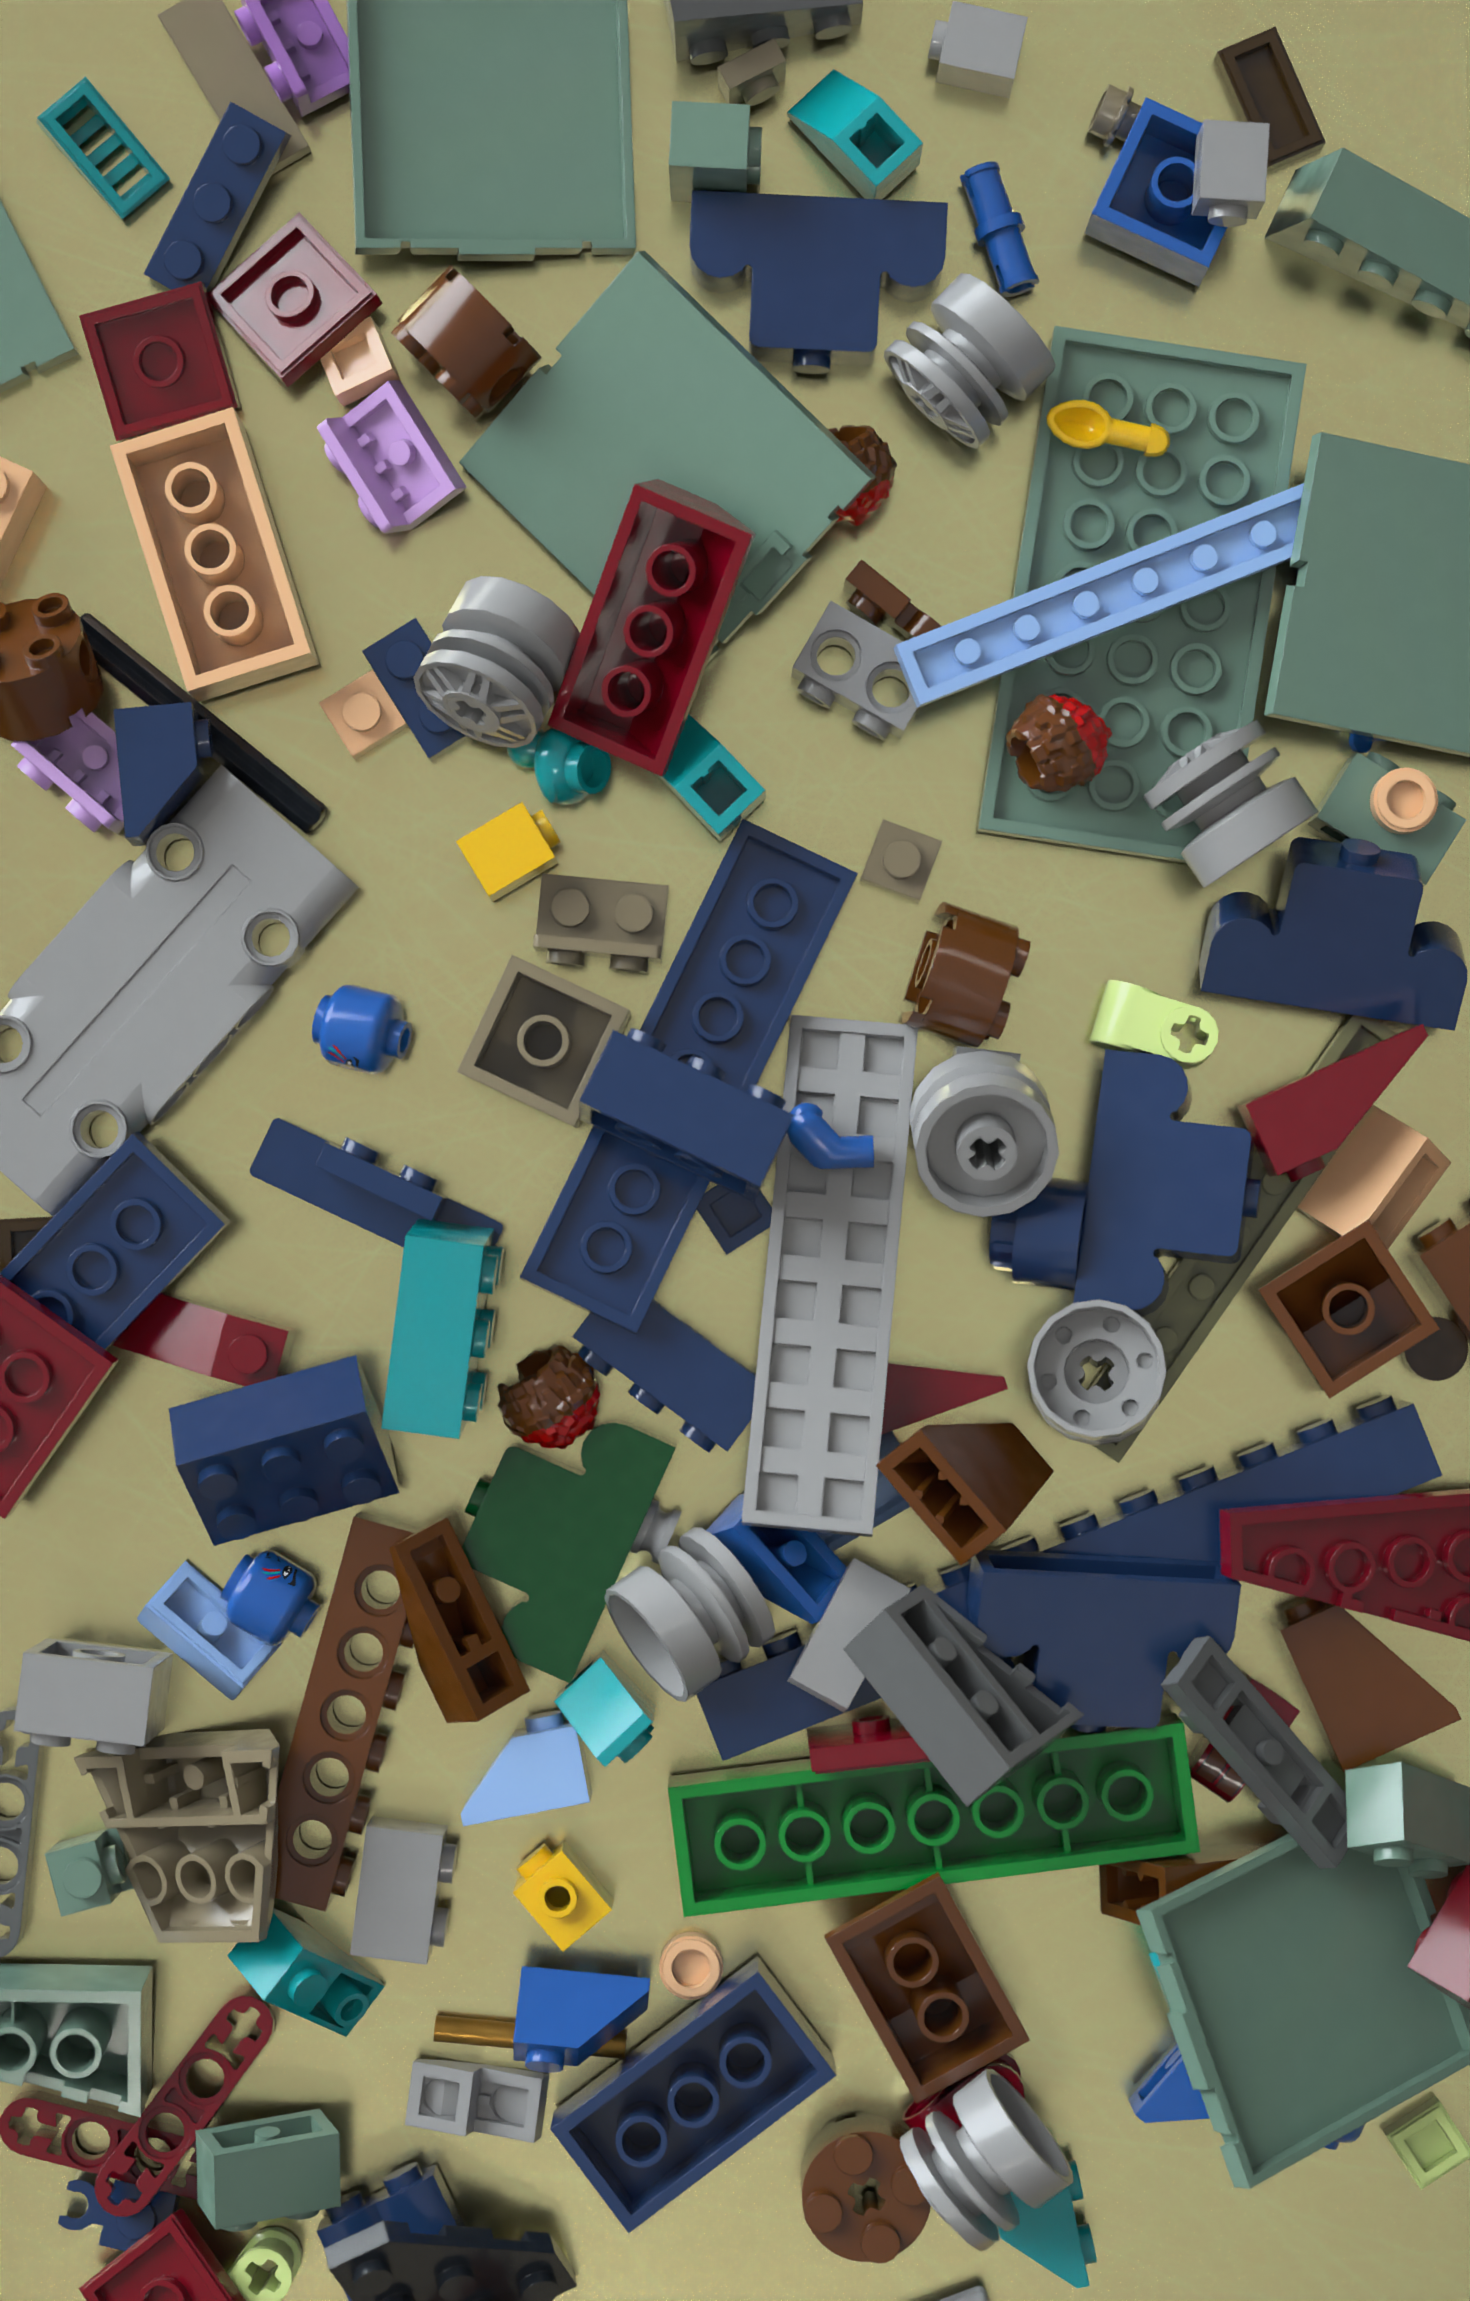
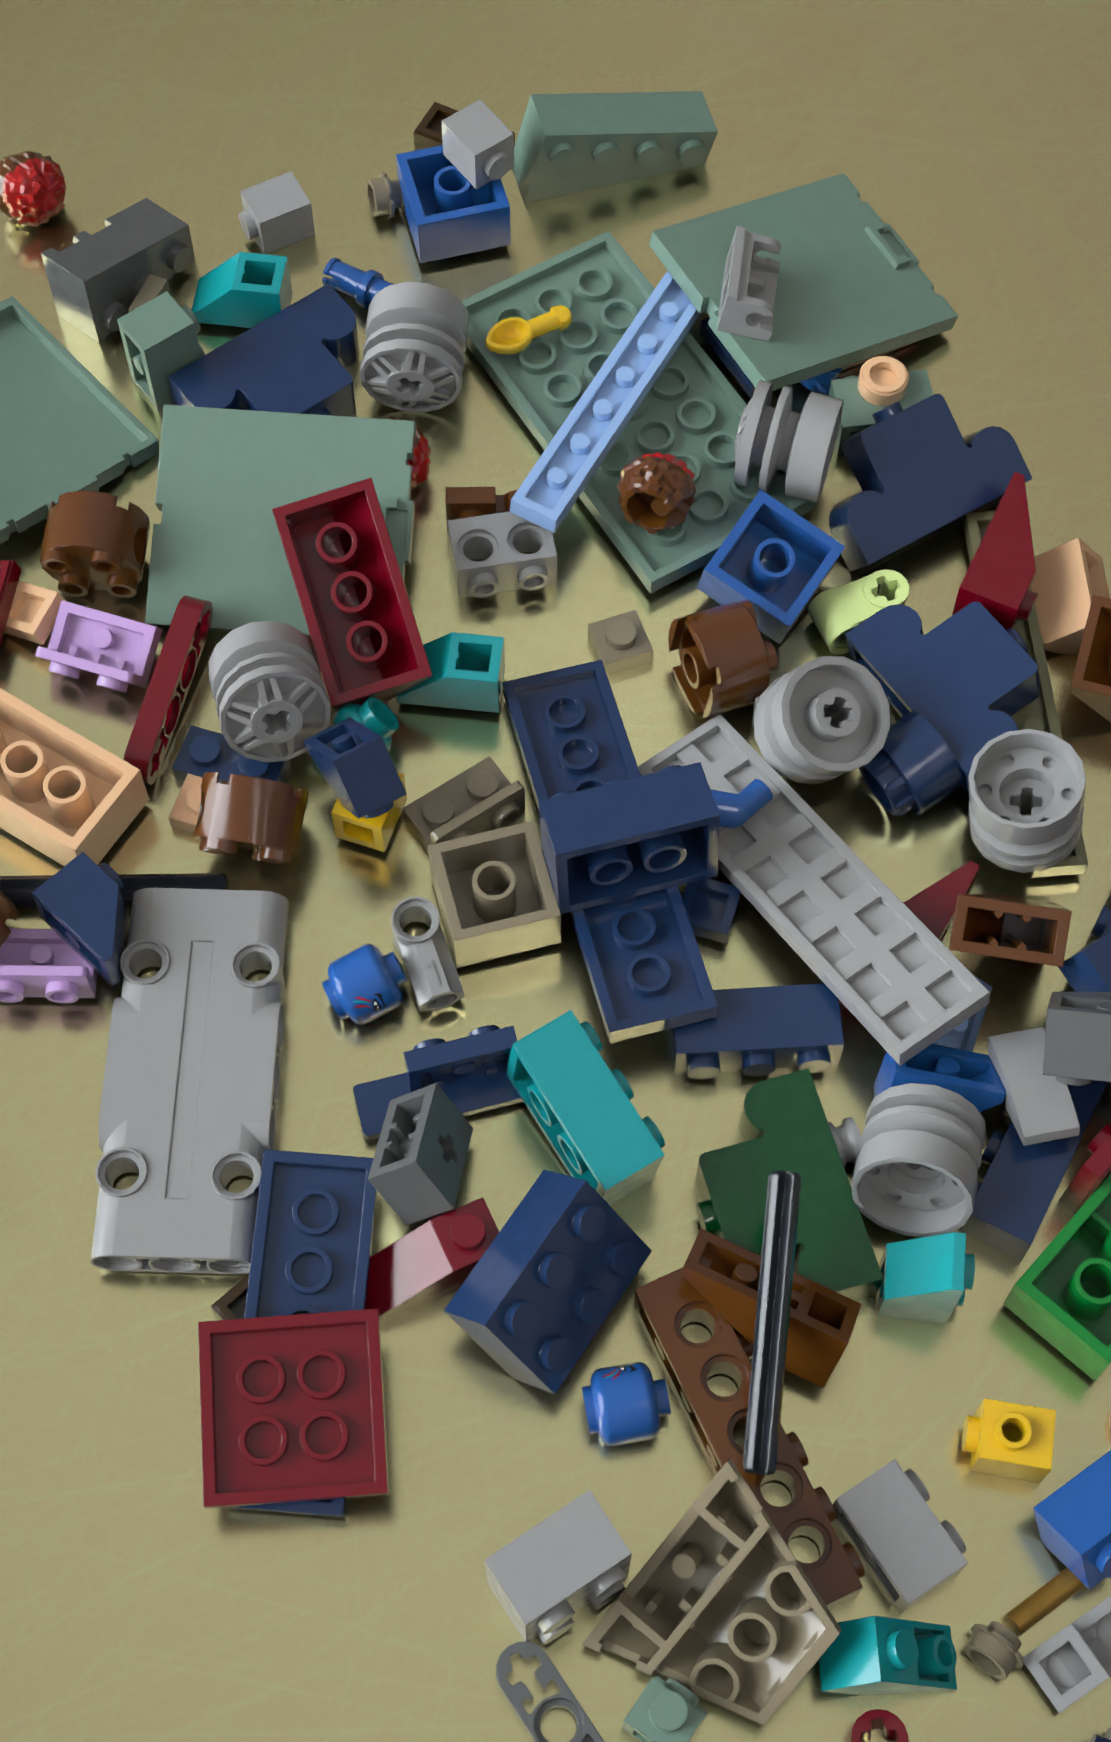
camera: 40 degrees left, 25 degrees down
light blue slope [137,1560,282,1700] -> none
light blue slope [461,1711,592,1826] -> none
reddish brown piece [497,1344,601,1449] -> none
none -> dark red beam [123,595,213,785]
none -> reddish brown brick [193,772,309,865]
none -> dark blue slope [303,717,407,819]
none -> dark grey brick [368,1083,473,1225]
none -> light grey piece [391,896,465,1012]
none -> blue brick [697,489,846,644]
none -> light grey hinge [717,226,781,342]
none -> black axle [743,1170,802,1475]
none -> dark tan plate [965,1621,1024,1680]

